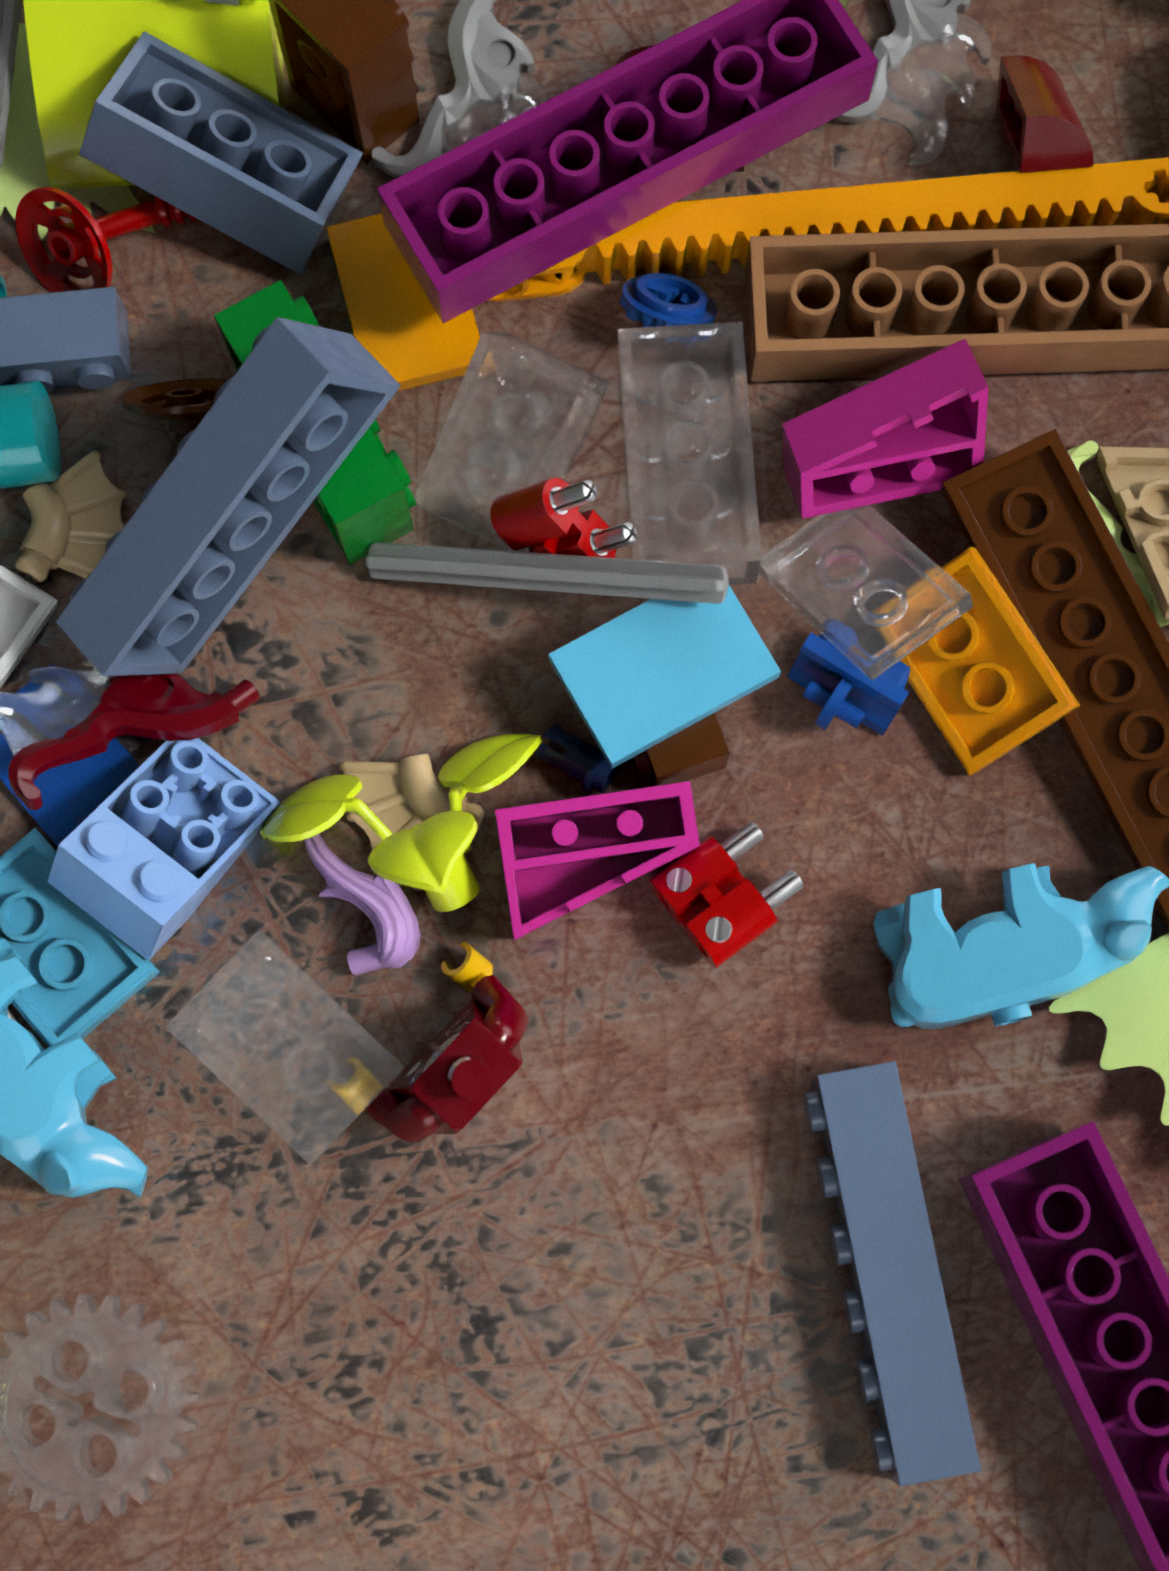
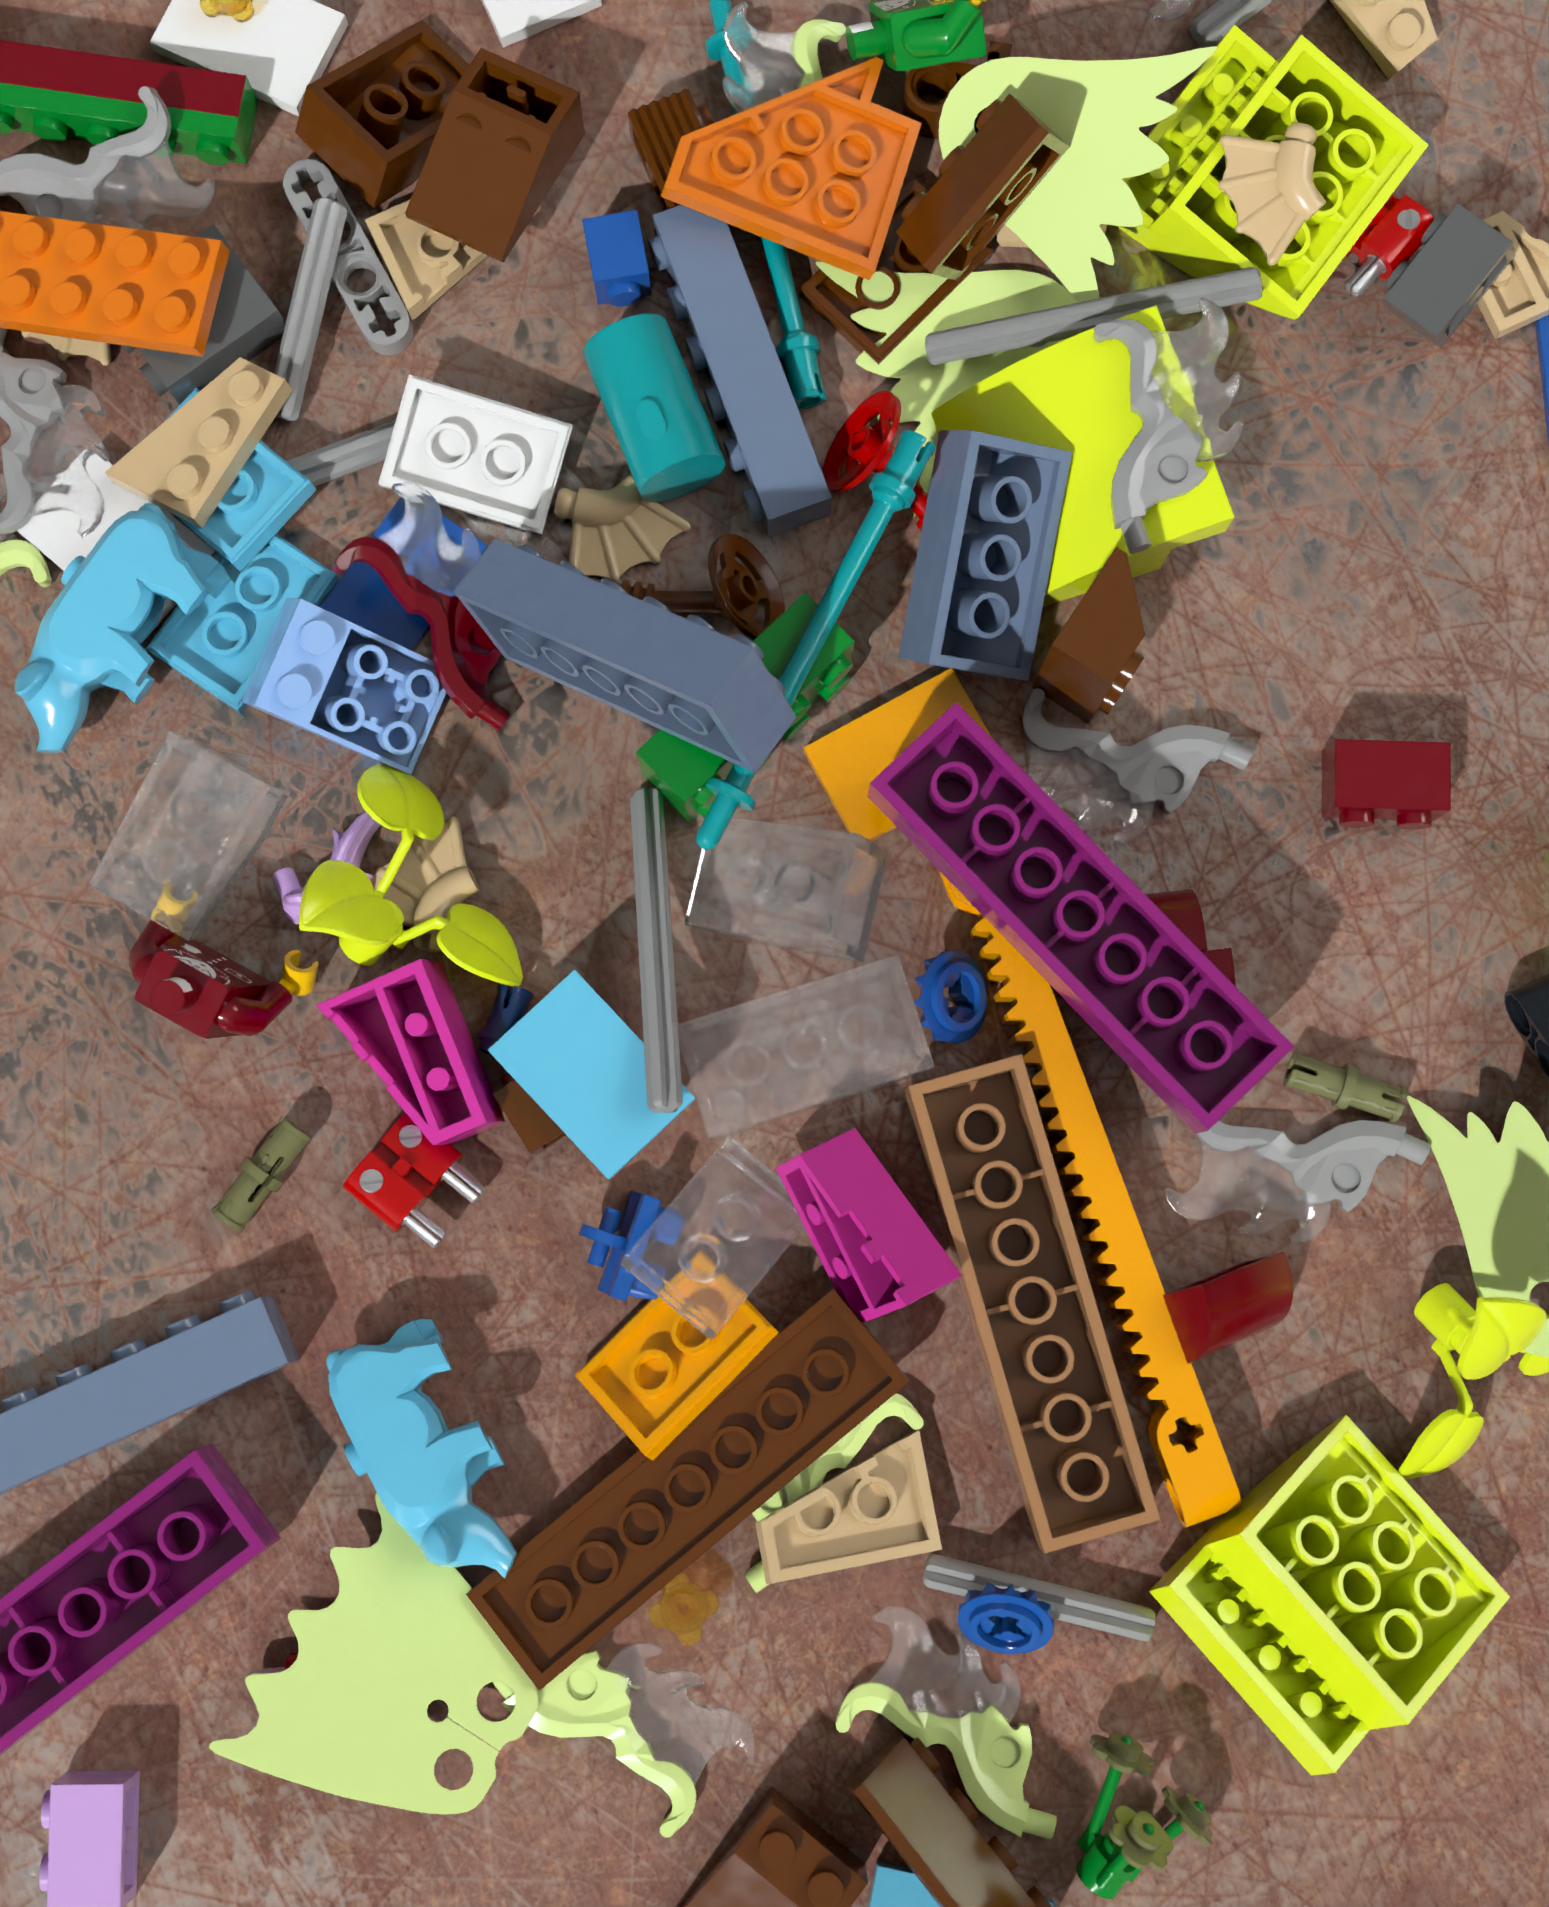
camera: 75 degrees right, 5 degrees up
red piece [490,477,637,558] -> none
none -> olive pin [211,1117,313,1233]
none -> teal bar [696,430,936,850]

